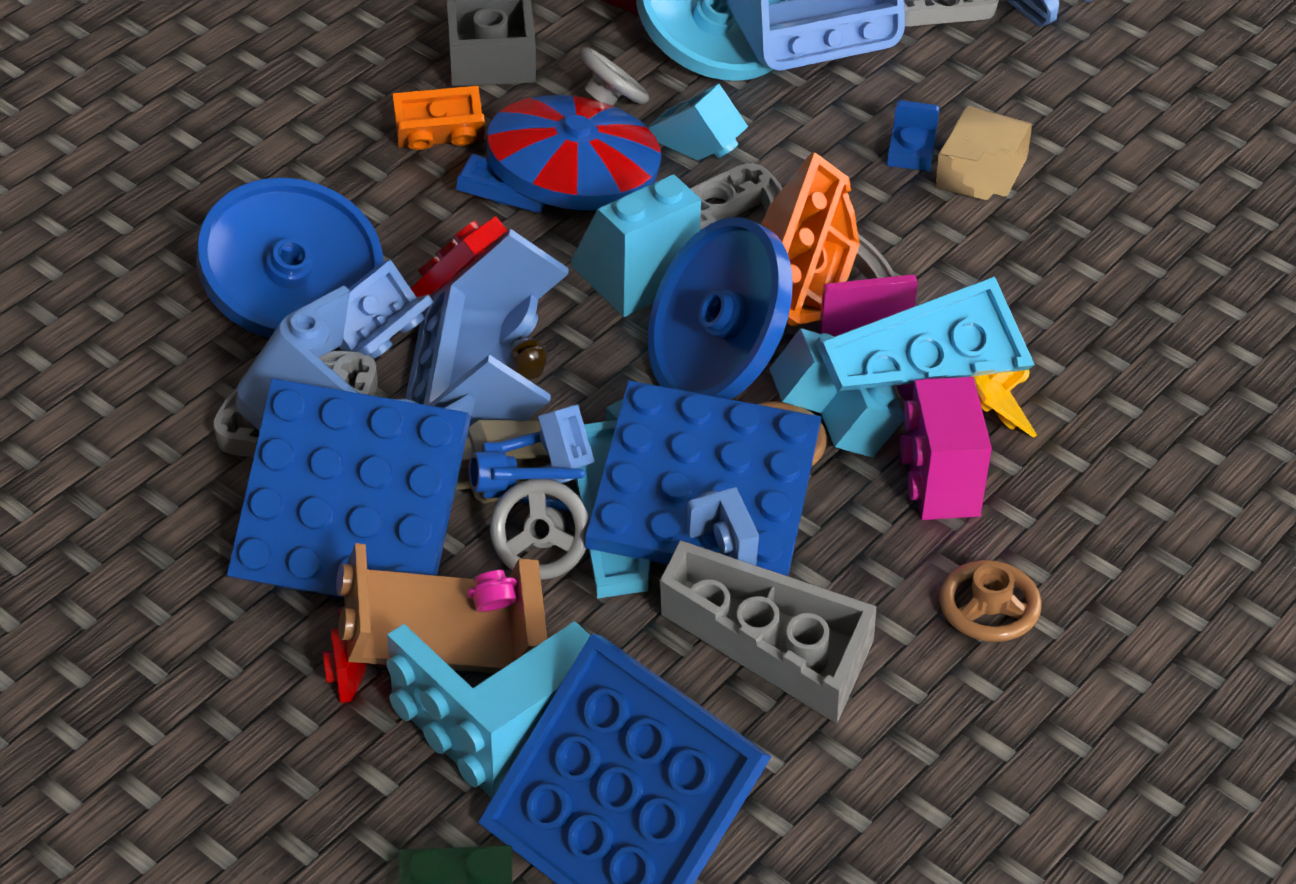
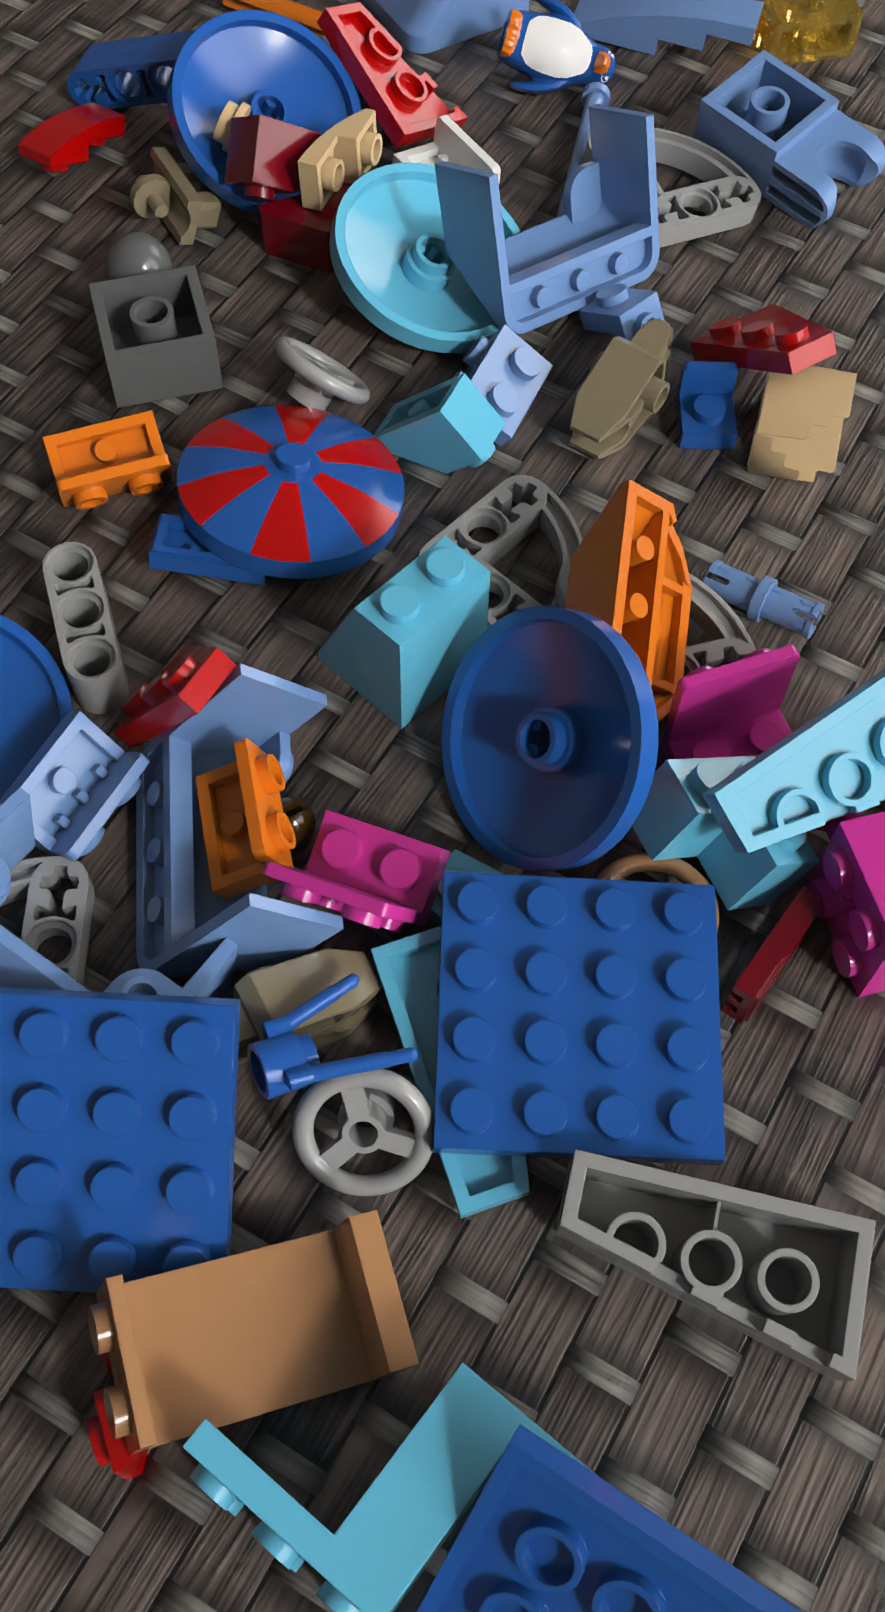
camera: 10 degrees left, 15 degrees up
dark pink plate [467,570,517,612] -> none
medium blue bracket [538,404,595,483] -> none
medium blue bracket [686,487,759,565] -> none
none -> light grey beam [42,542,129,714]
none -> orange bracket [195,738,296,899]
none -> dark pink bracket [262,809,451,933]
none -> bracket [453,324,553,447]
none -> dark tan hinge [570,318,673,459]
none -> medium blue bracket [579,283,664,341]
none -> red wing [690,304,837,375]
none -> medium blue pin [703,559,825,639]
none -> dark red tile [722,886,824,1024]

